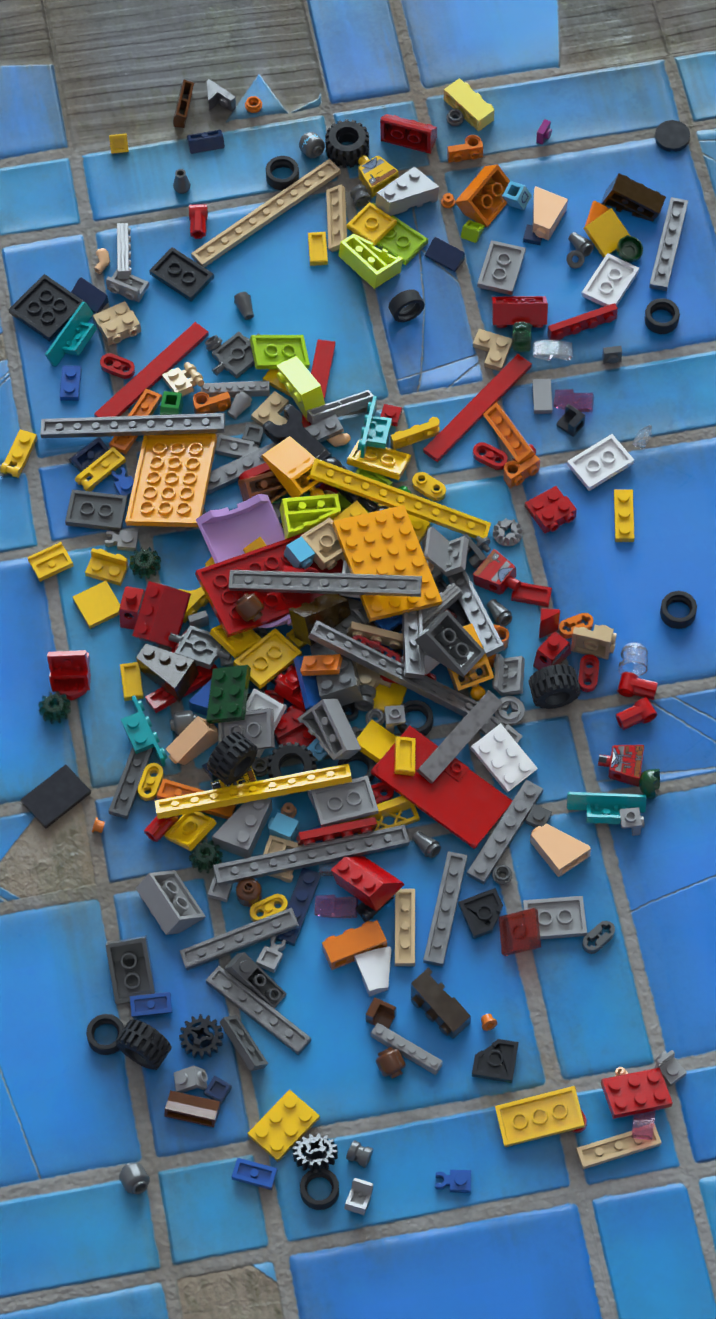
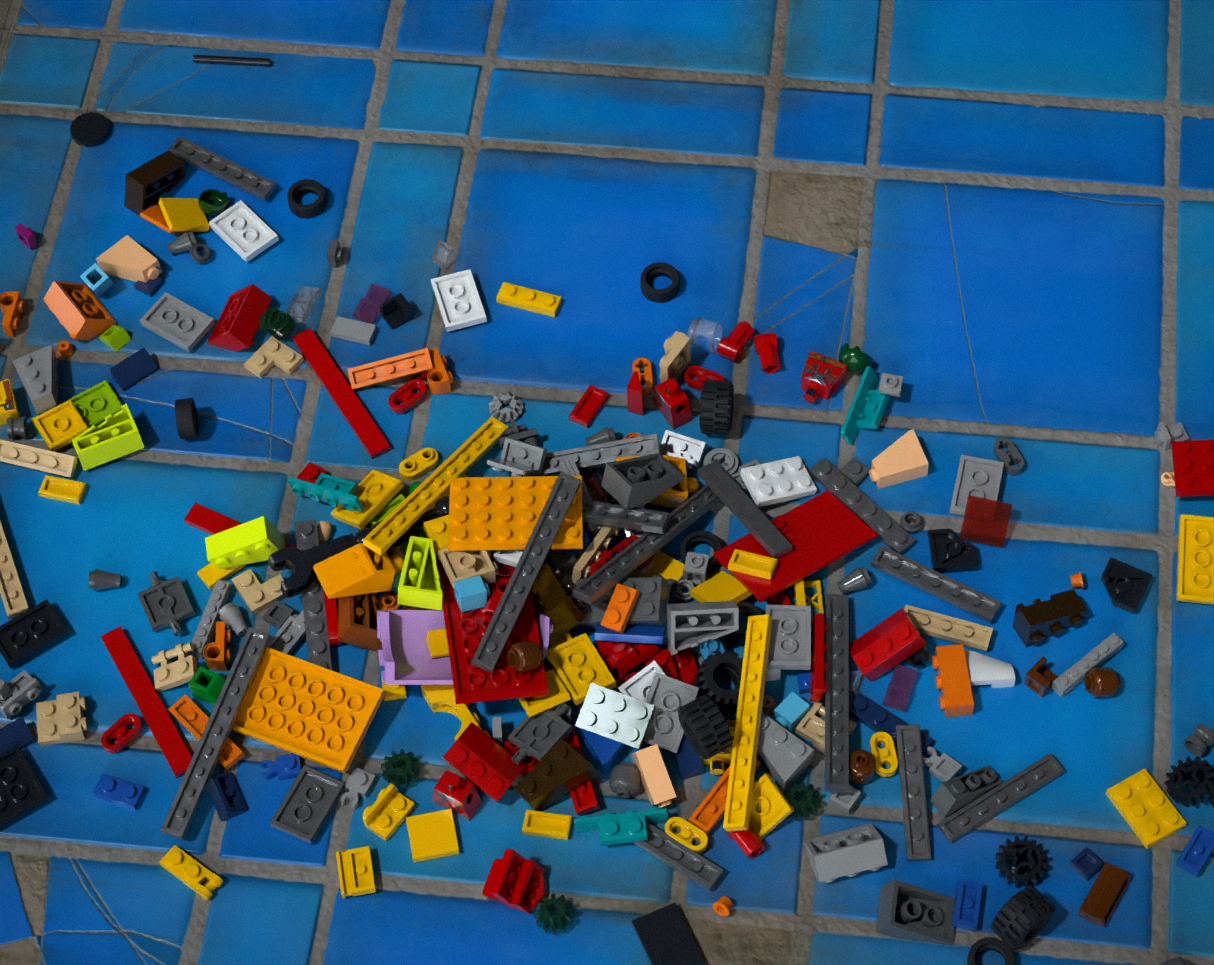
camera: 70 degrees left, 5 degrees down
teal bracket [45,302,97,366] -> none
yellow plate [75,447,126,492] -> none
light grey bracket [174,1065,208,1093] -> none
dark grey plate [205,335,223,351] -> none
dark grey plate [219,1015,268,1071] -> none
lime plate [250,335,310,369] -> none
light grey piece [307,390,374,425] -> none
yellow plate [391,417,440,450] -> none
red torso [473,549,521,595] -> none
red plate [525,486,577,534] -> none
red plate [547,303,618,341] -> none

